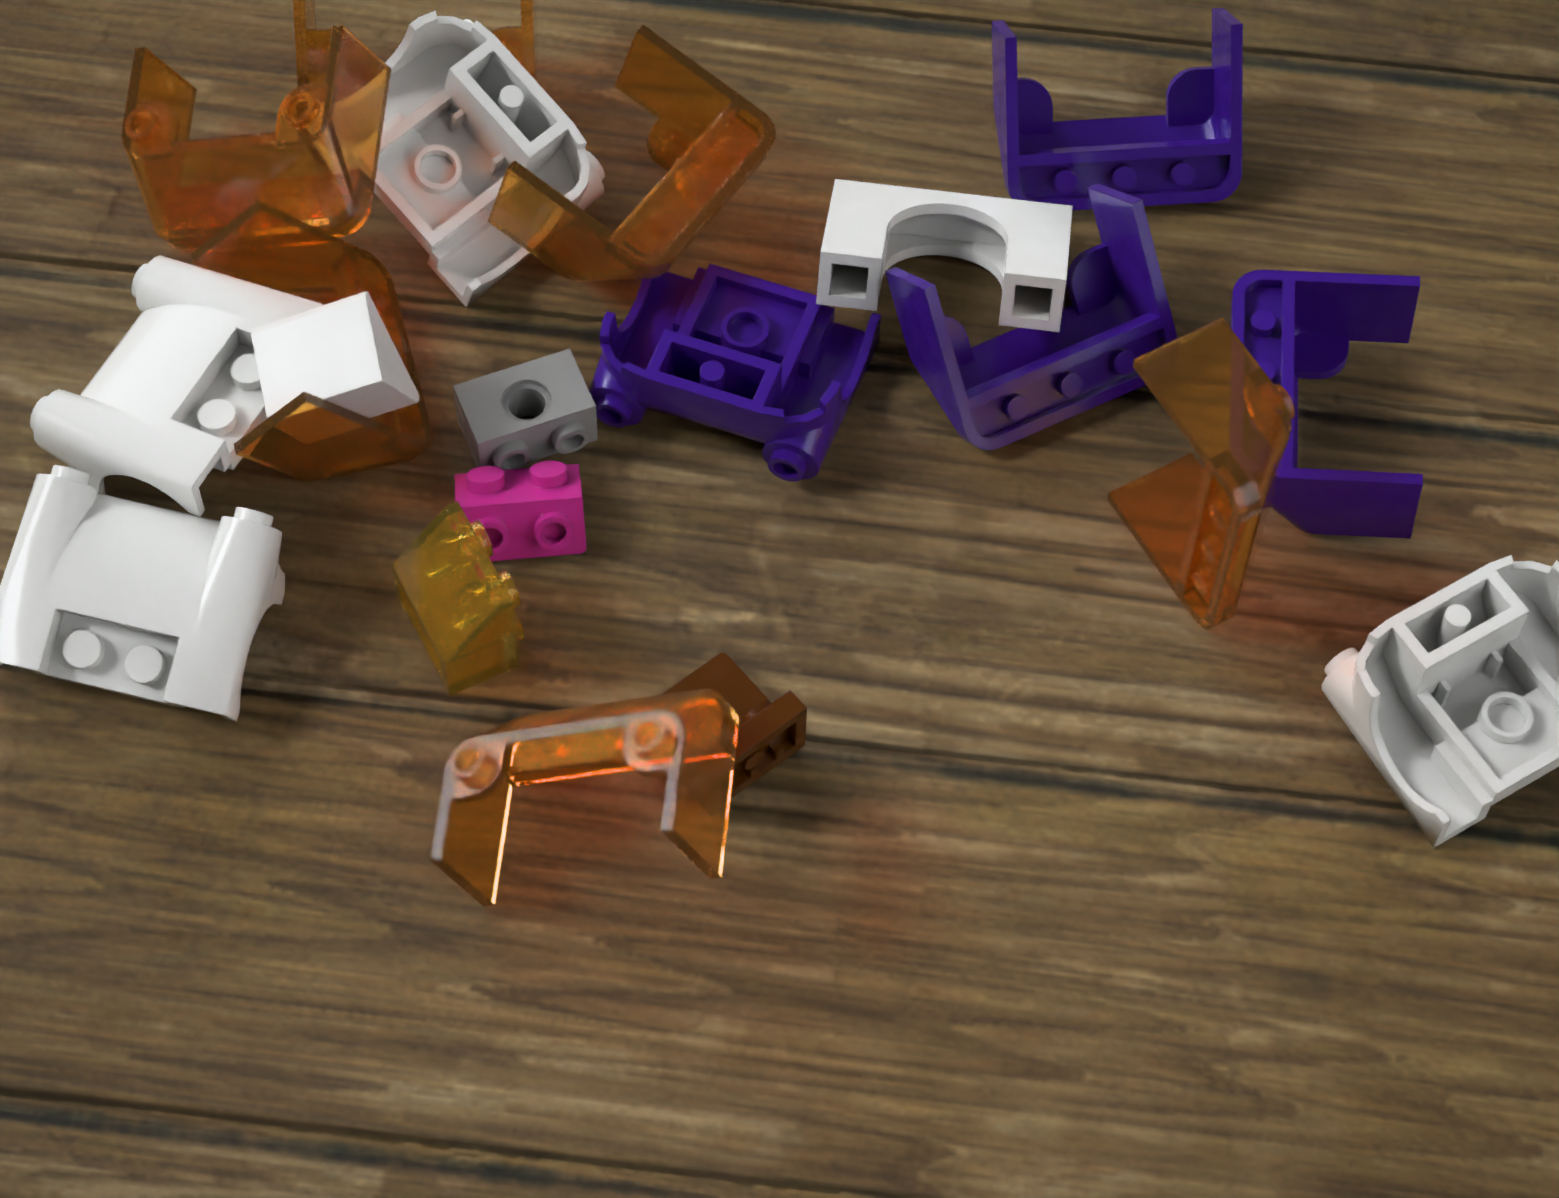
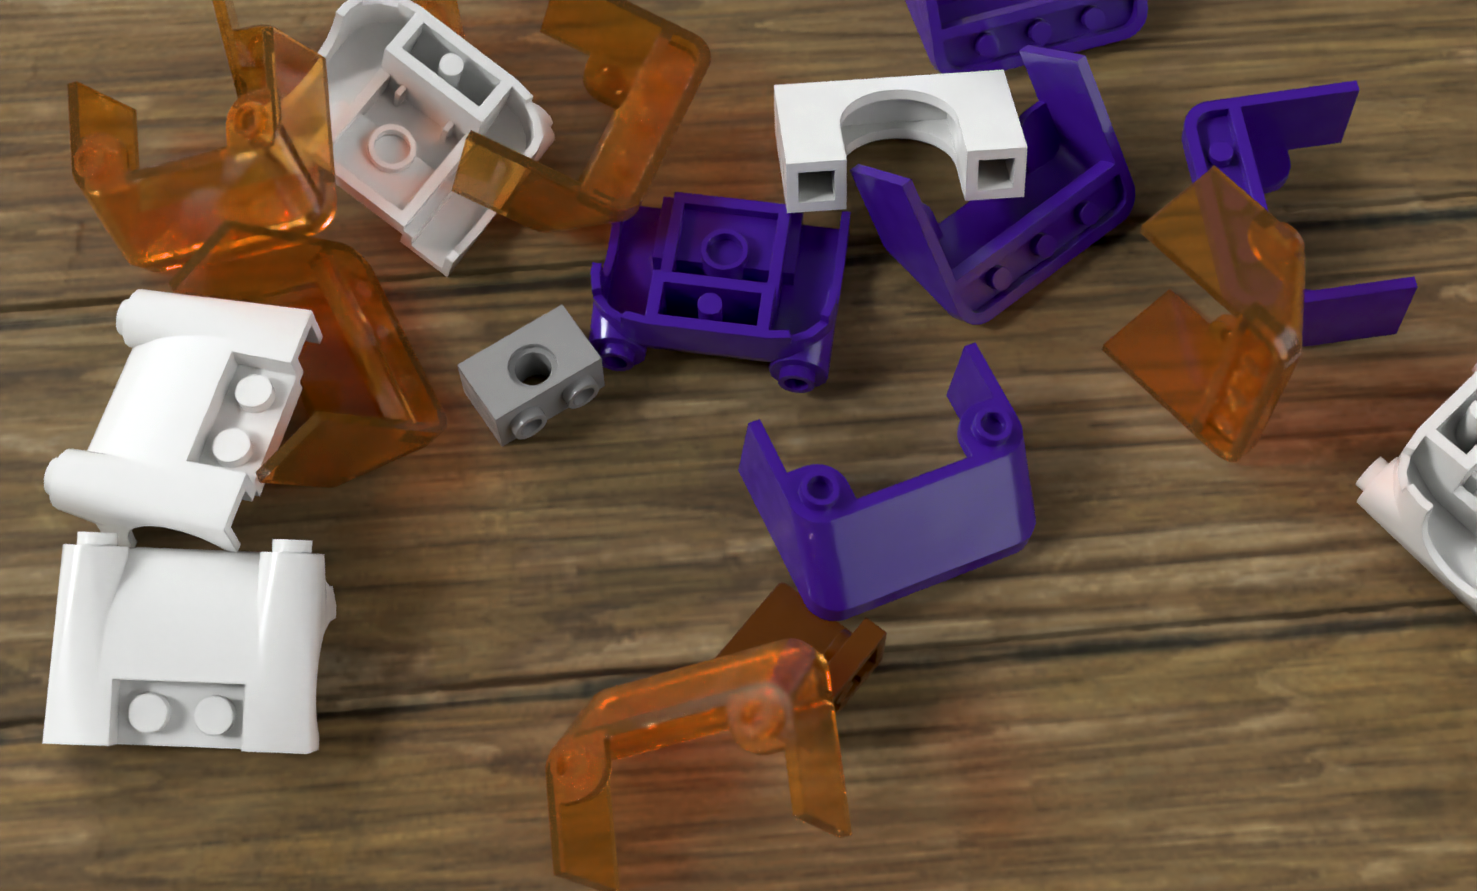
camera: 10 degrees left, 5 degrees up
white slope [251,291,420,439] -> none
clear yellow slope [392,501,524,696] -> none
dark pink bracket [454,460,587,563] -> none
none -> dark purple windscreen [738,342,1036,621]

